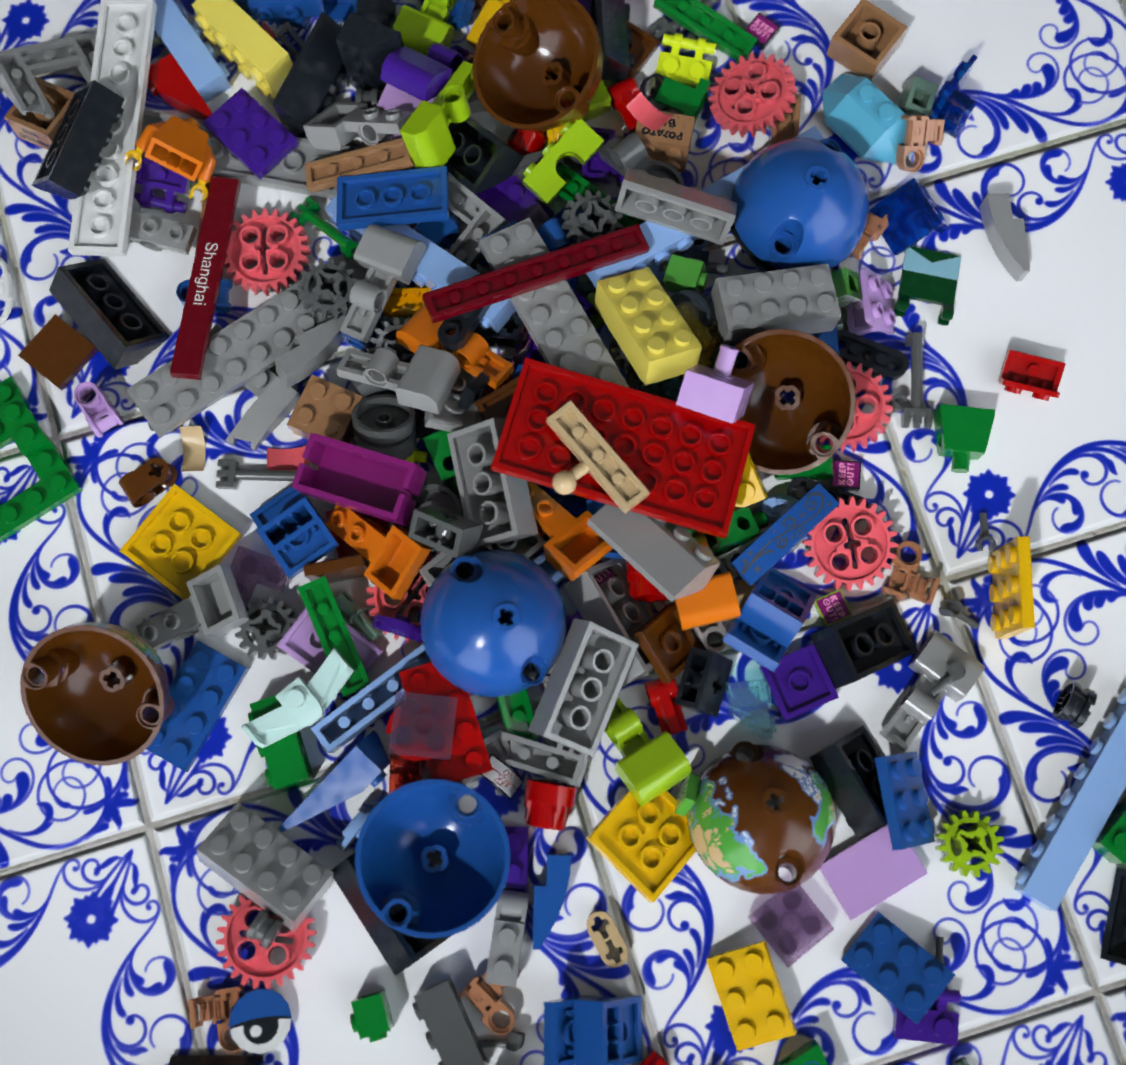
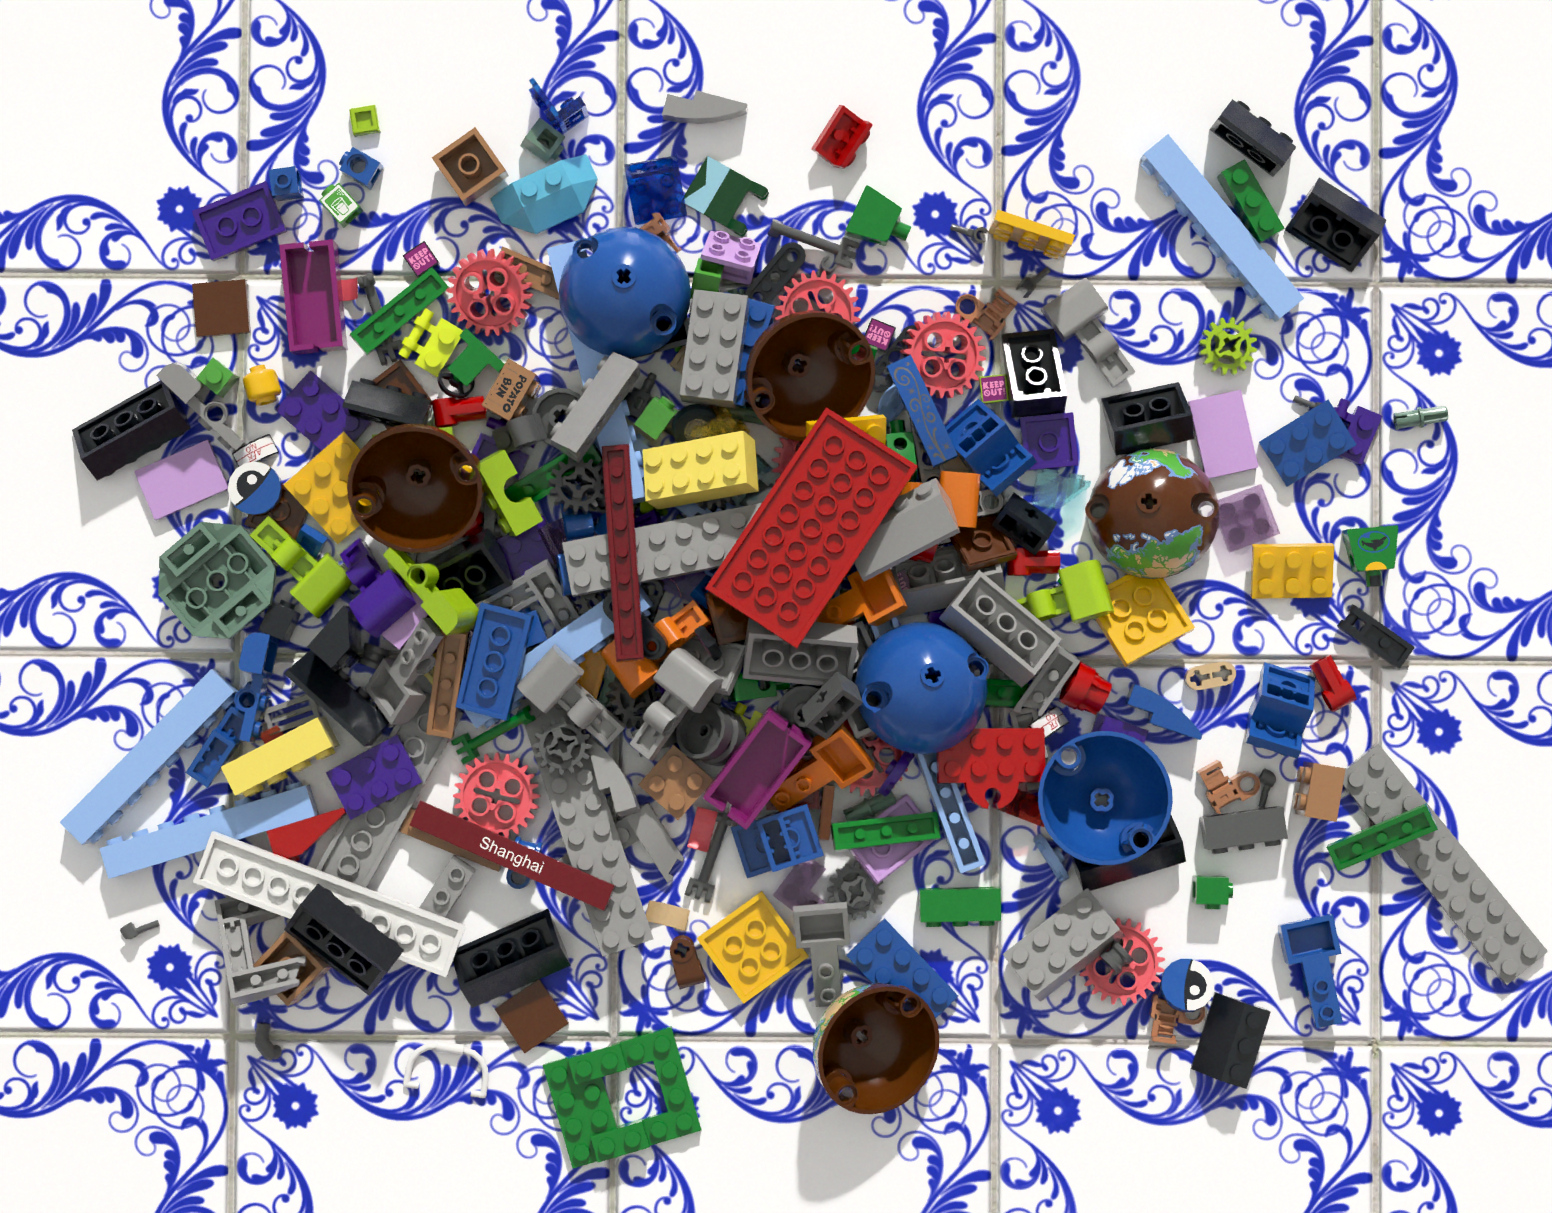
camera: 80 degrees left, 10 degrees up
lavender piece [74,381,124,438] -> none
orange torso [125,116,216,203] -> none
dark purple plate [134,156,191,214] -> none
light aqua plate [241,648,354,748] -> none
wedge [278,730,391,832] -> none
clear purple plate [389,691,458,760] -> none
light grey plate [485,889,530,987] -> none
tan plate [546,401,650,514] -> none
coral sticker [626,92,673,131] -> none
bright green tile [675,773,700,817] -> none
lavender brick [676,344,754,424] -> none
blue plate [875,751,935,851] -> none
nougat piece [896,115,945,173] -> none
dark grey hand [929,661,966,696] -> none
black wheel [1053,681,1097,729] -> none

